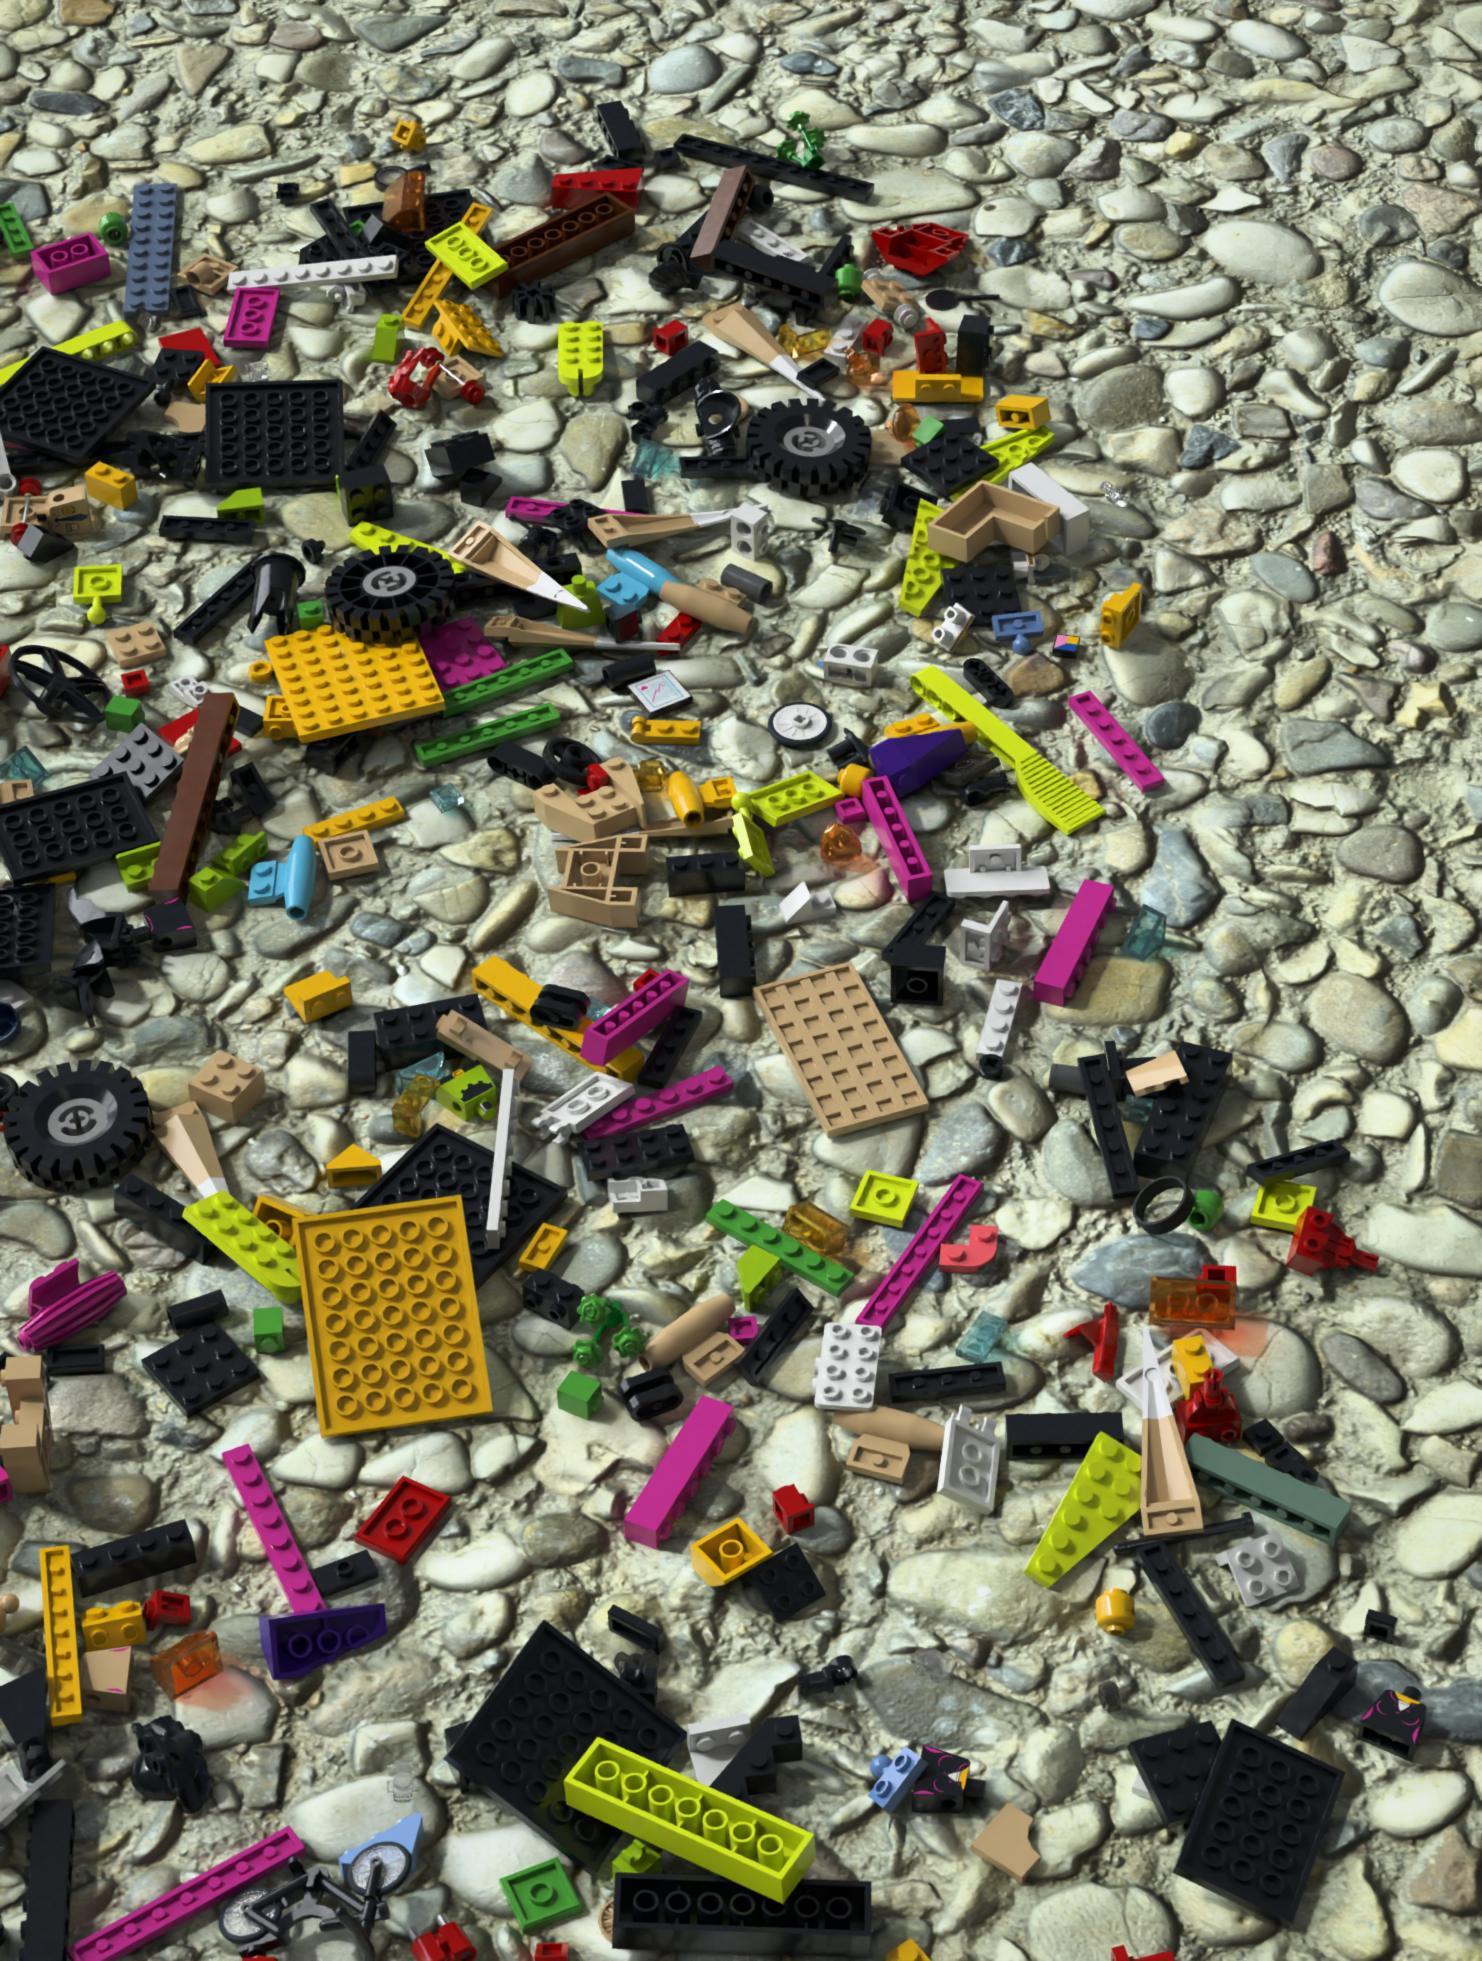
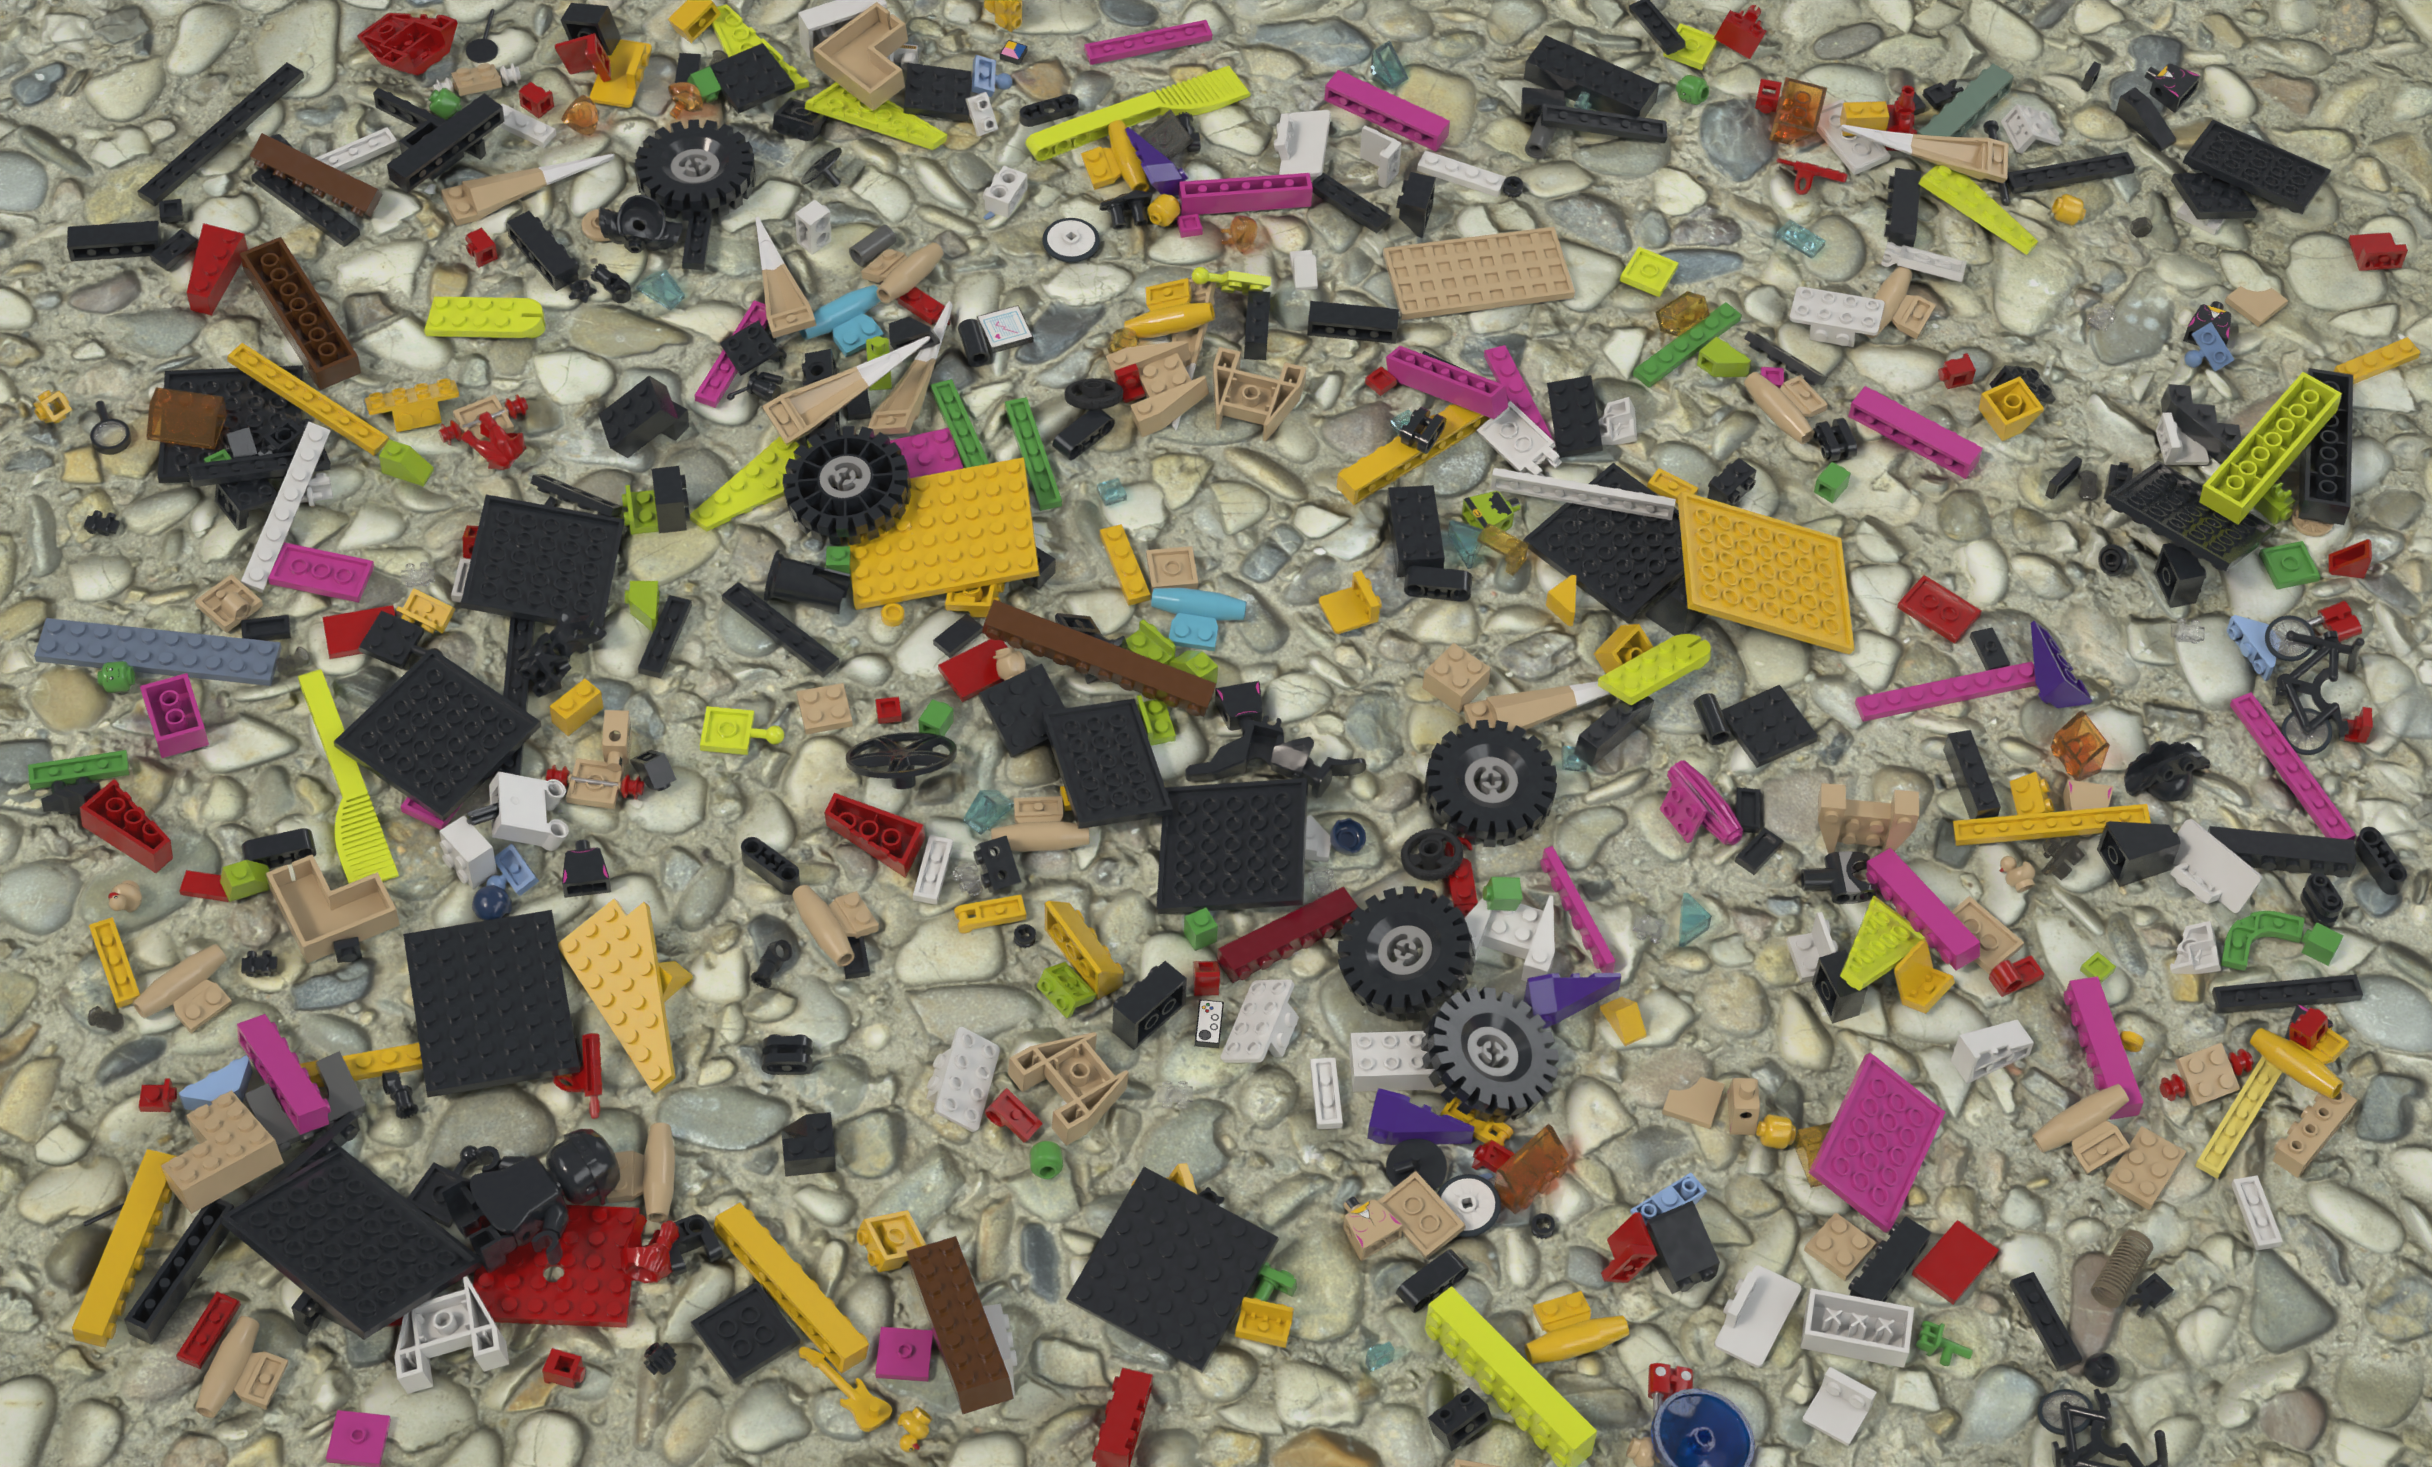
camera: 85 degrees left, 10 degrees up
red bracket [142,1590,191,1631] -> none
tan tile [164,401,205,434] -> none
white slope [169,674,215,708] -> none
bright green brick [253,1307,285,1353] -> none
black tile [301,538,326,563] -> none
neon yellow tile [425,221,509,290] -> none
tan brick [435,1010,534,1085] -> none
black gear [511,280,557,324] -> none
bright green plant [571,1293,647,1368] -> none
black tile [621,479,649,514] -> none
yellow plate [630,716,701,745] -> none
black animal [648,242,704,294] -> none
neon yellow tile [747,770,845,827] -> none
bright green plant [775,111,827,170] -> none
clear yellow bracket [779,324,831,358] -> none
black tile [796,357,841,390] -> none
black connector [797,1655,858,1700] -> none
dark pink tile [855,1174,984,1334] -> none
black plate [888,1361,1006,1403] -> none
coral plate [939,1225,998,1274] -> none
tan slope [1125,1050,1189,1097] -> none
black tyre [1133,1176,1194,1235] -> none

